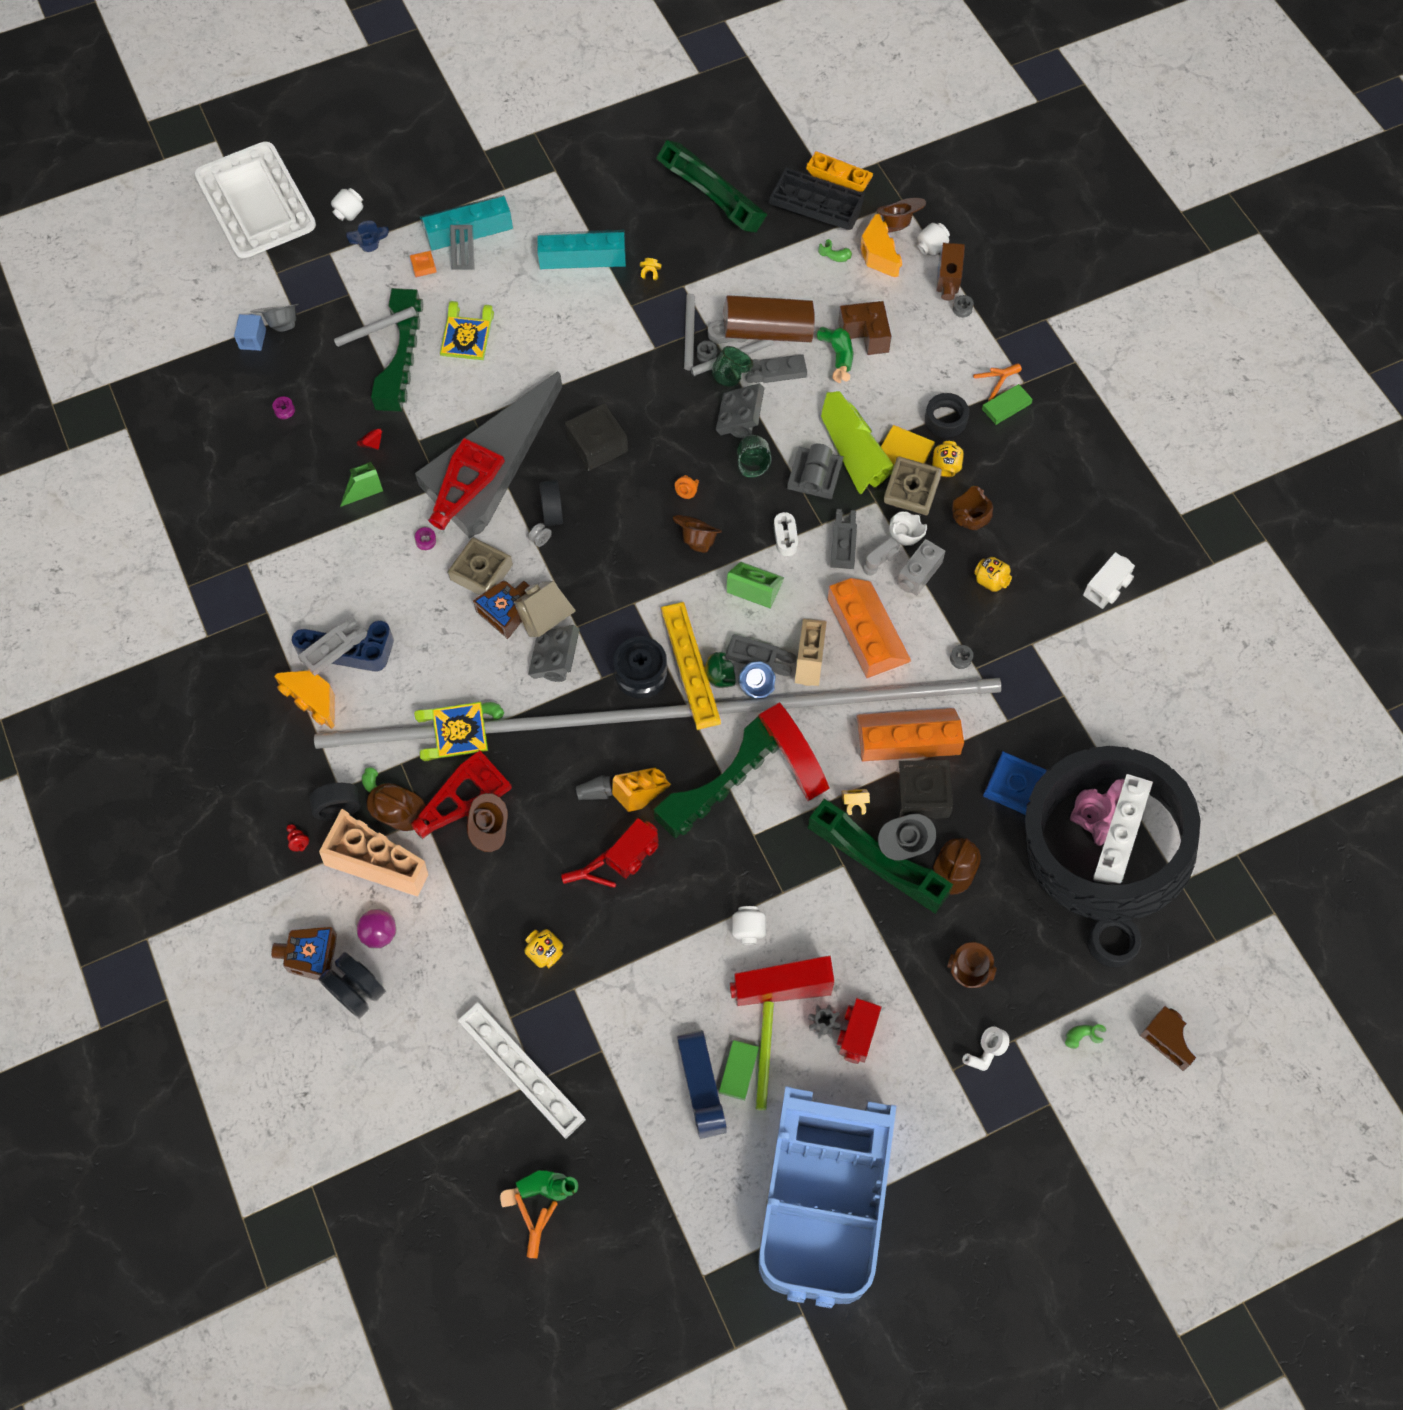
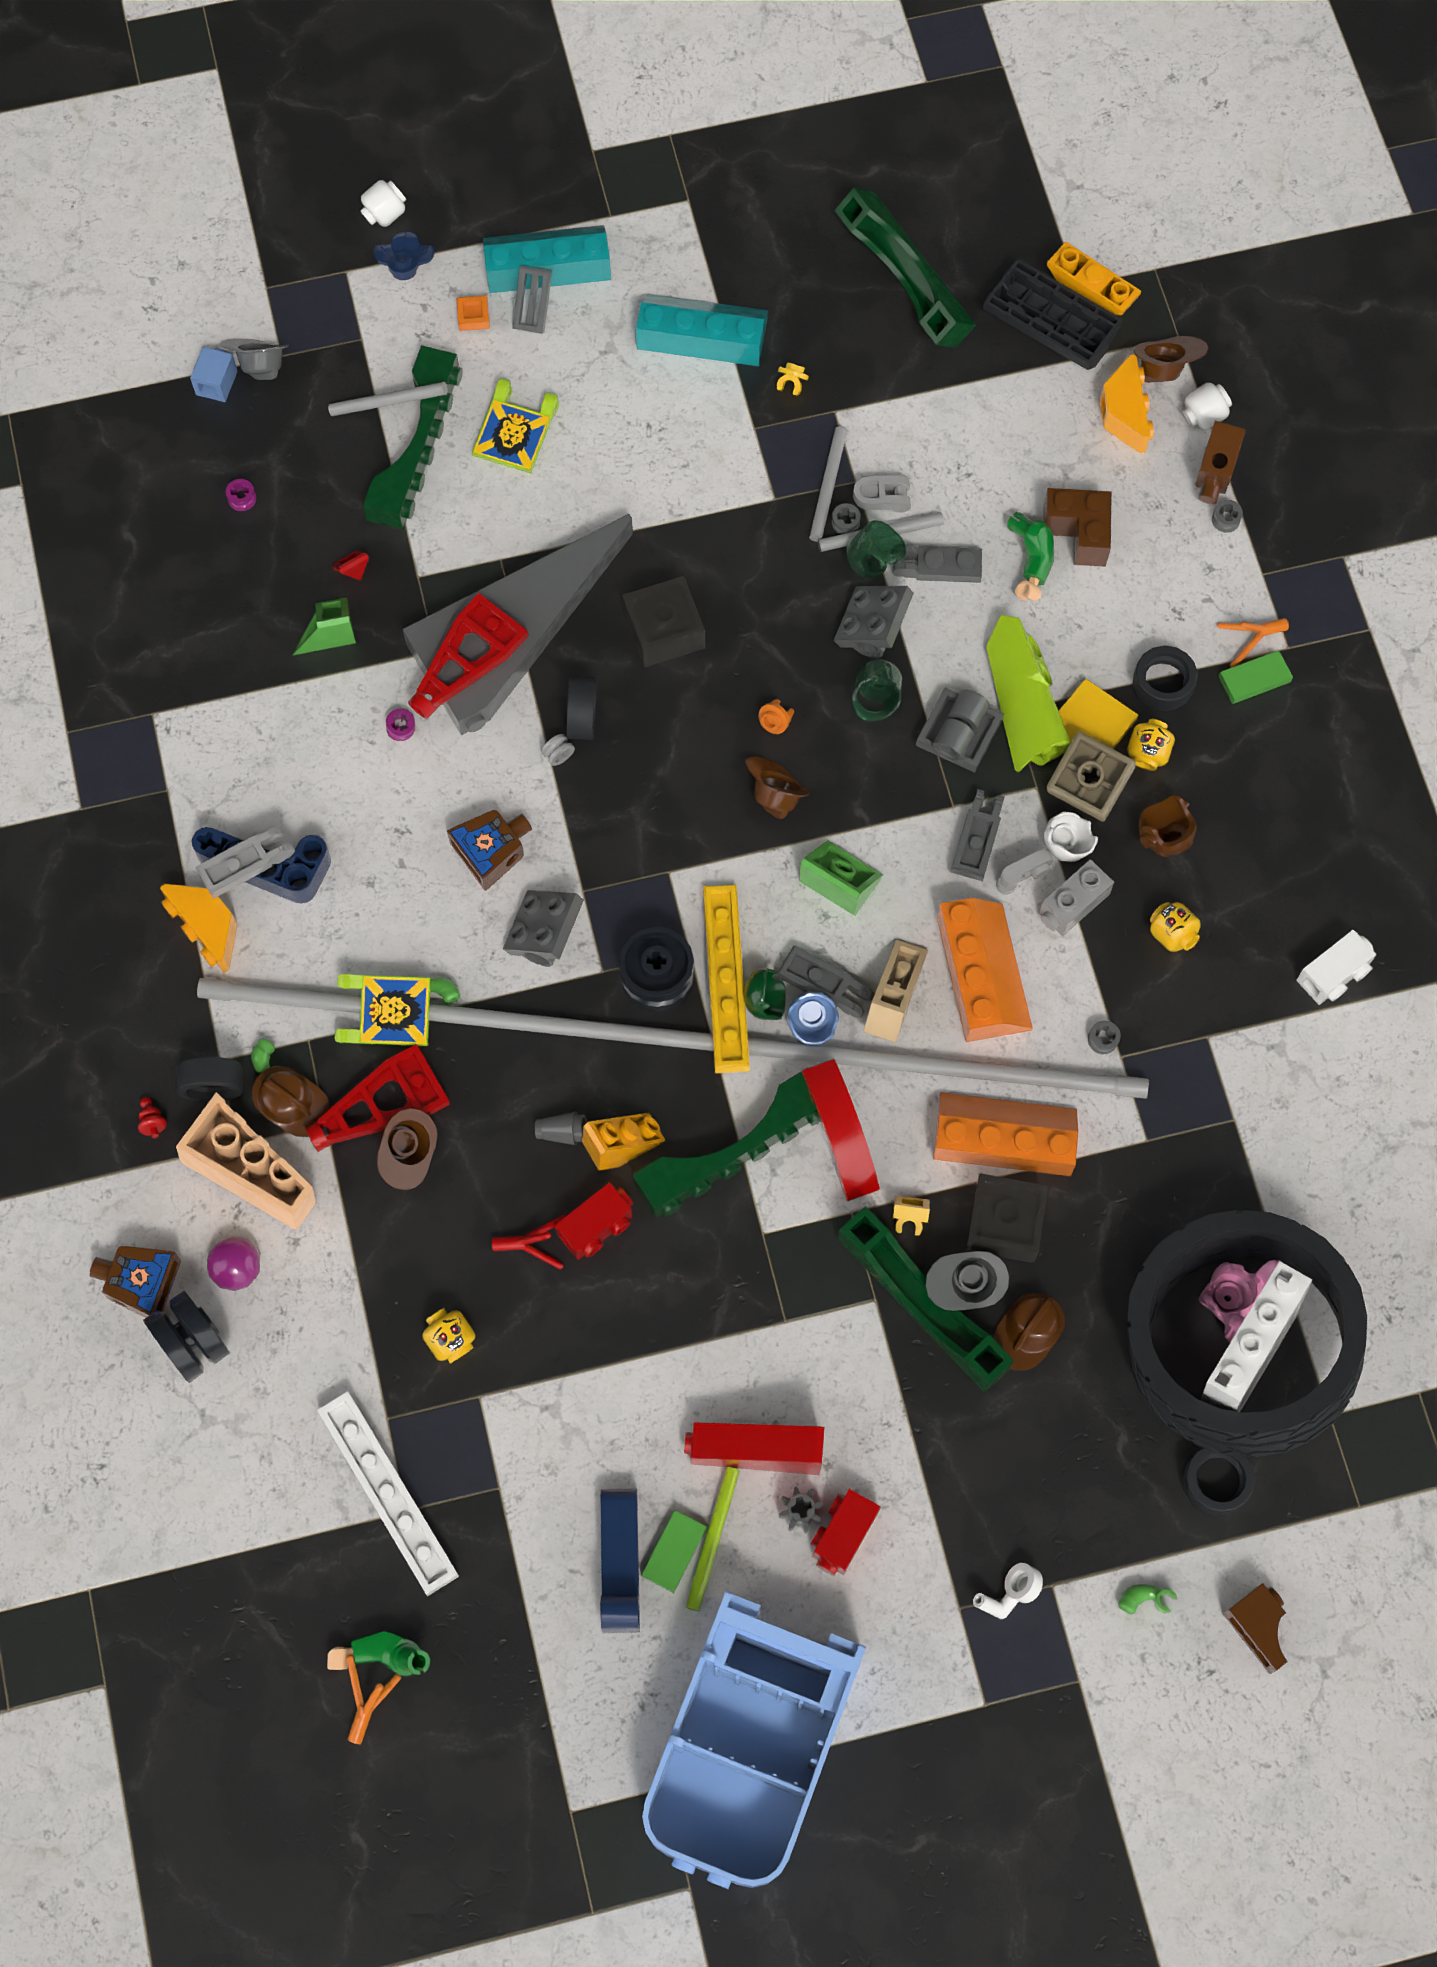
camera: 10 degrees right, 5 degrees up
white wedge [195,142,316,258] -> none
dark tan brick [448,537,513,595] -> none
dark tan torso [514,581,575,637] -> none
reddish brown brick [723,295,815,343] -> none
white head [732,906,766,946] -> none
white beam [774,512,798,556] -> none
bright green arm [818,239,852,262] -> none
reddish brown cap [947,942,997,988] -> none
blue tile [983,752,1047,815] -> none

